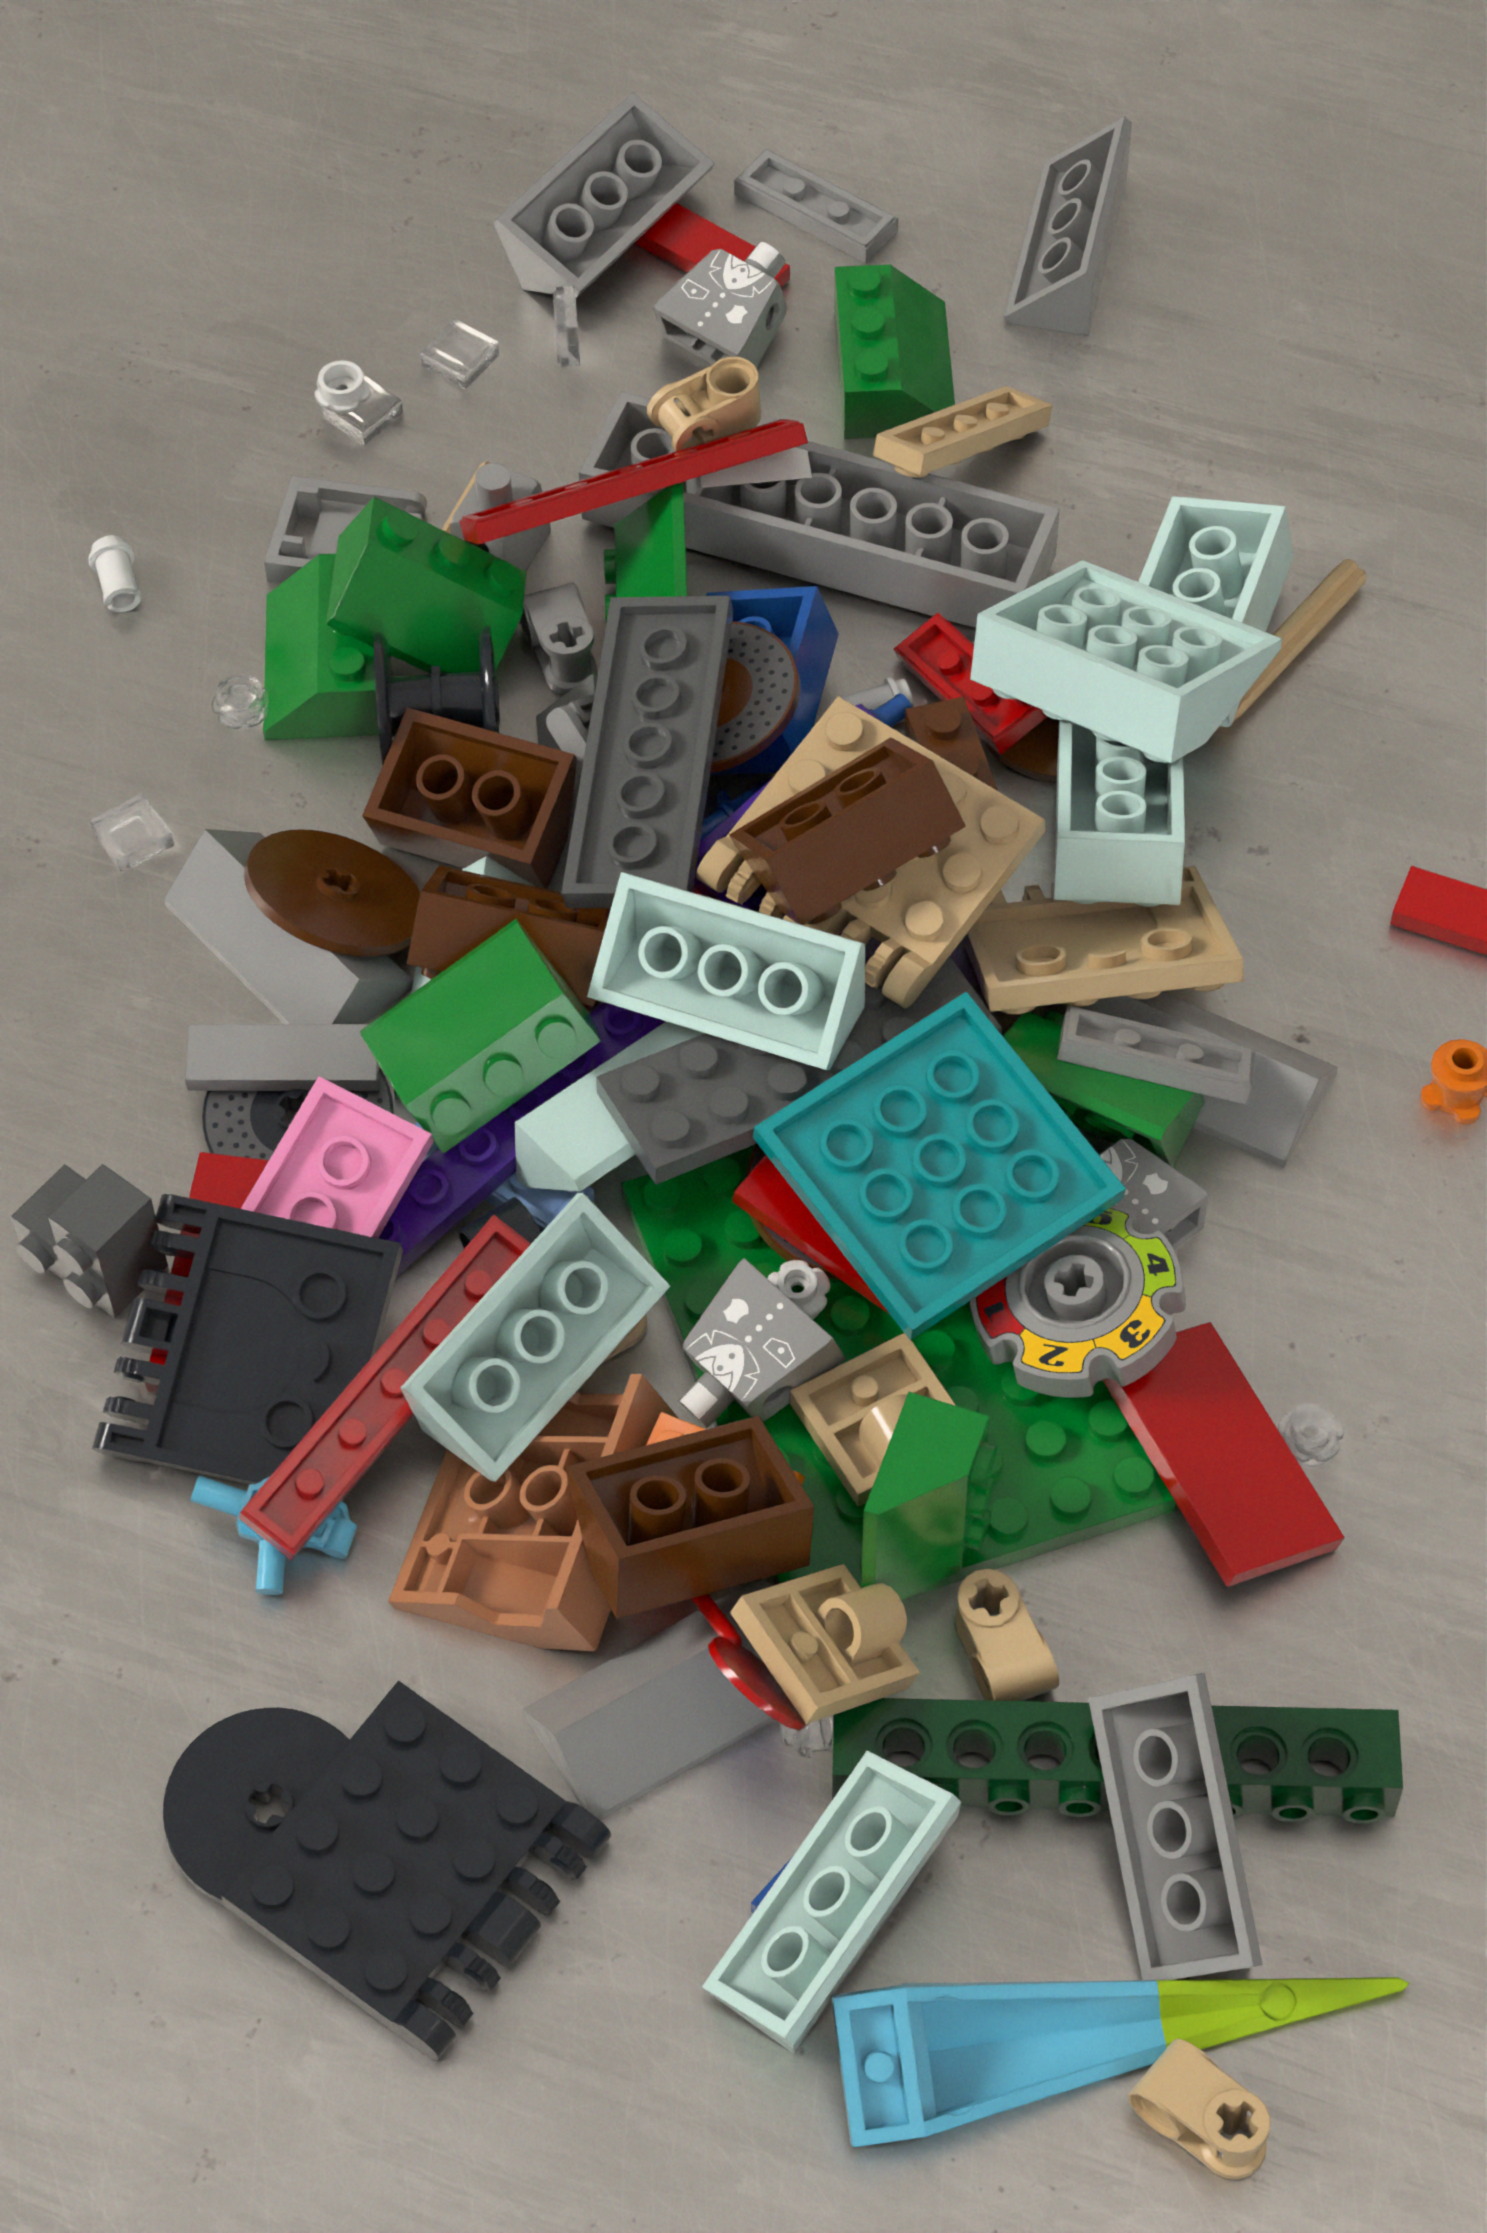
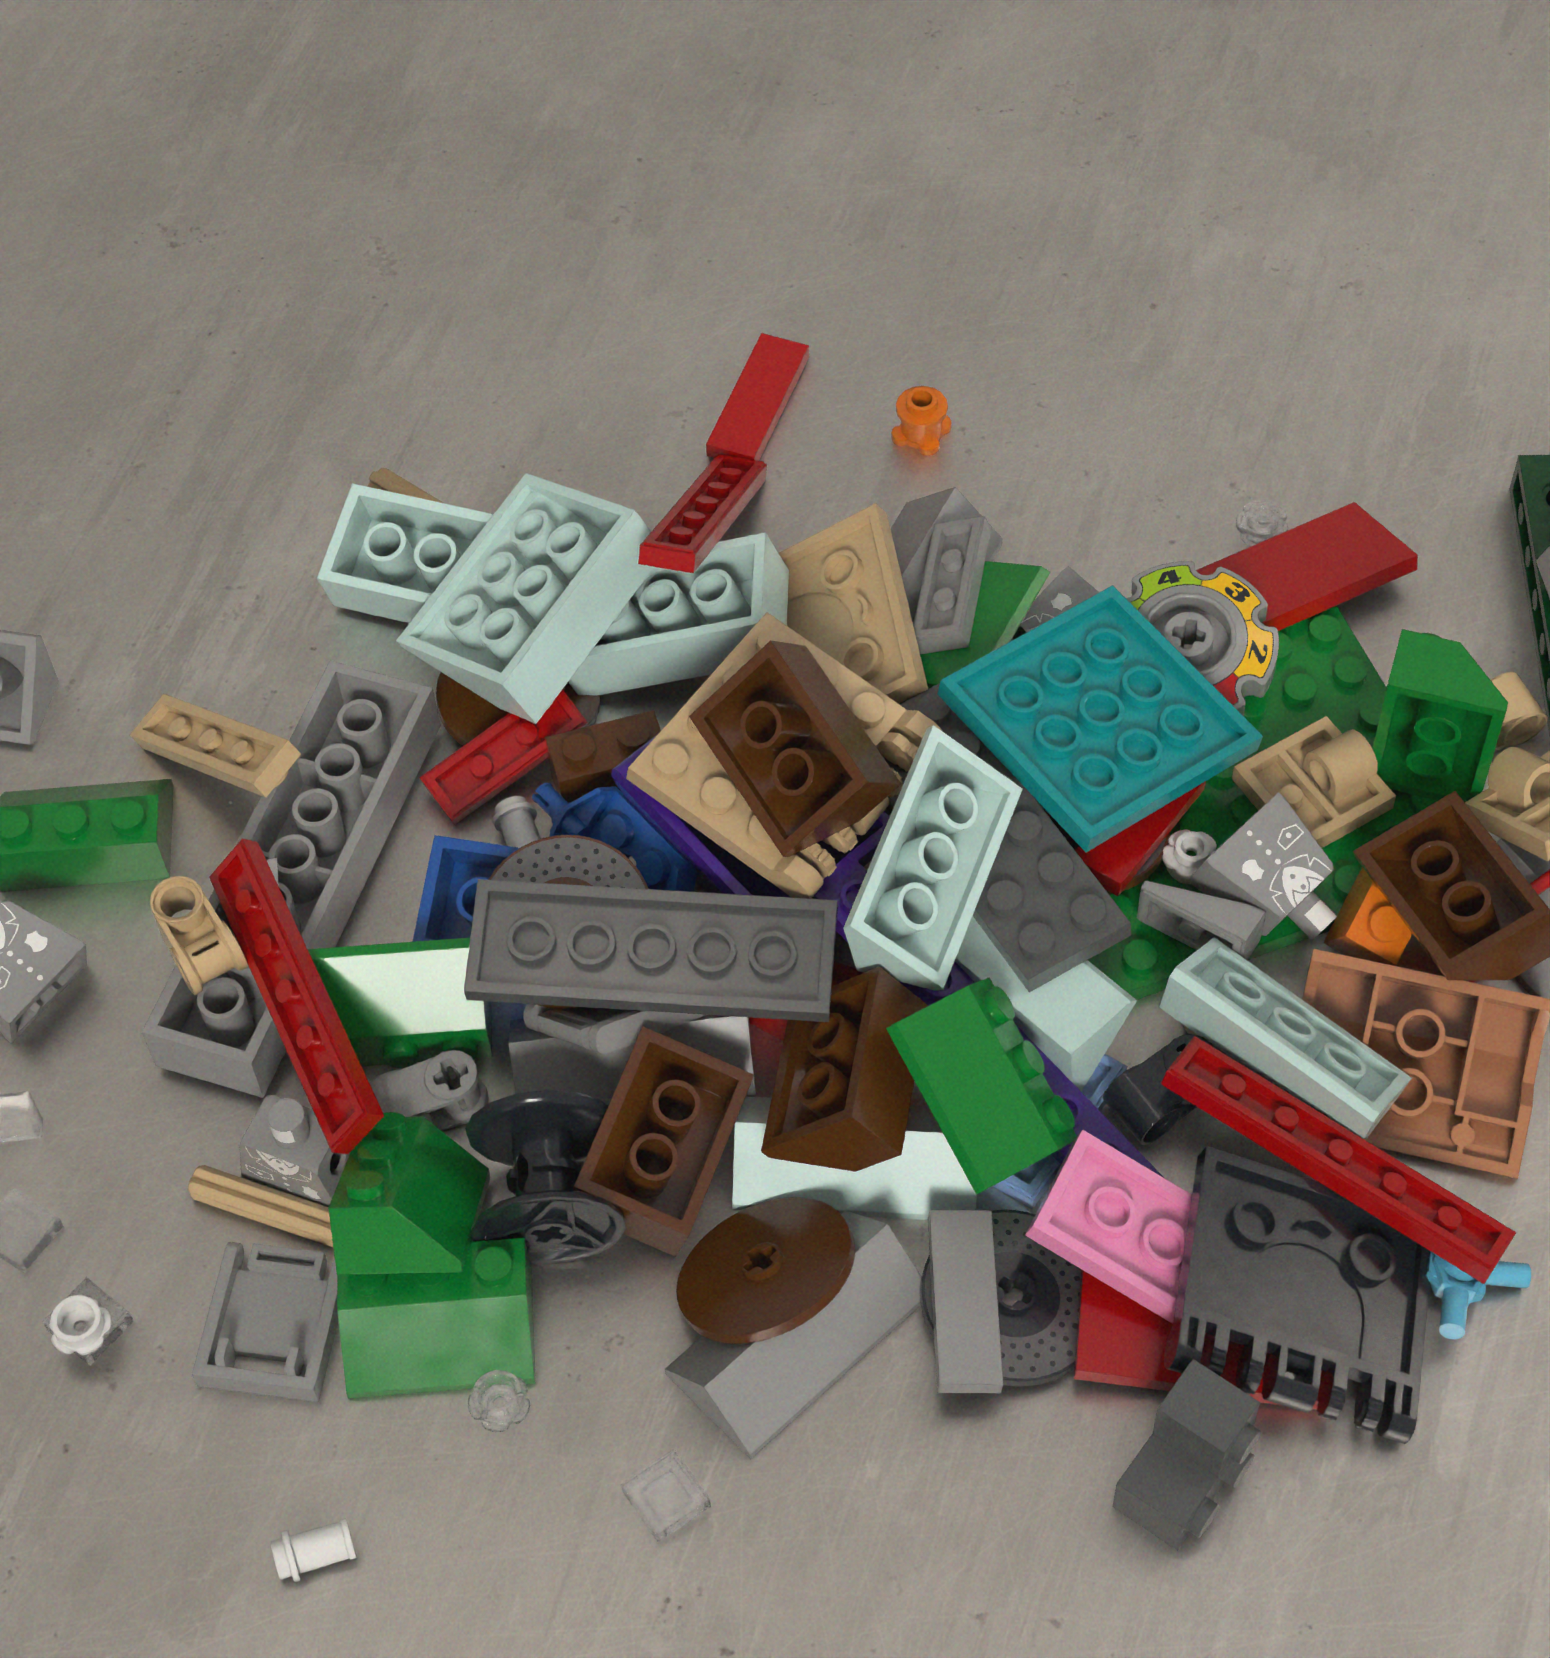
camera: 90 degrees left, 0 degrees up
none -> red tile [638,454,767,573]
none -> light grey slope [1137,881,1266,960]

